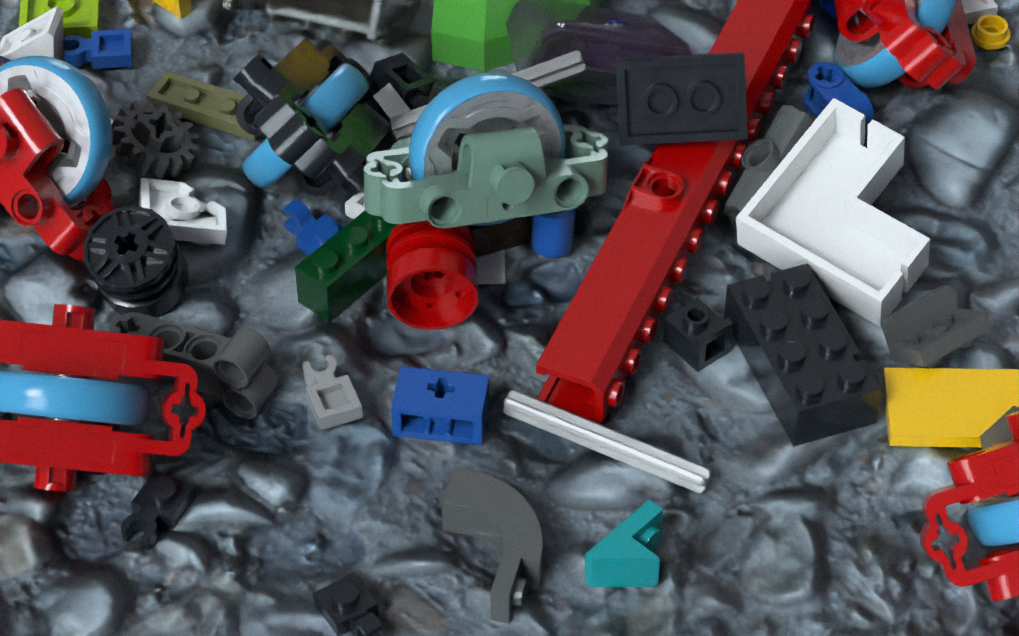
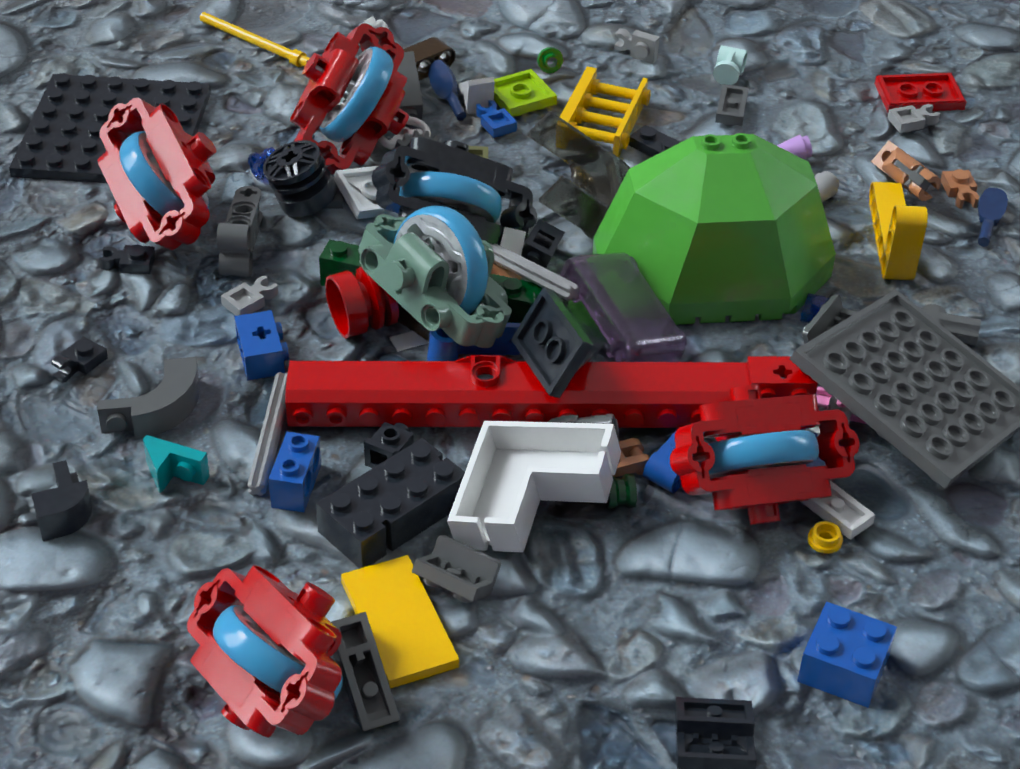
camera: 65 degrees right, 5 degrees down
none -> clear blue wheel [248,147,275,181]
none -> blue brick [268,431,321,512]

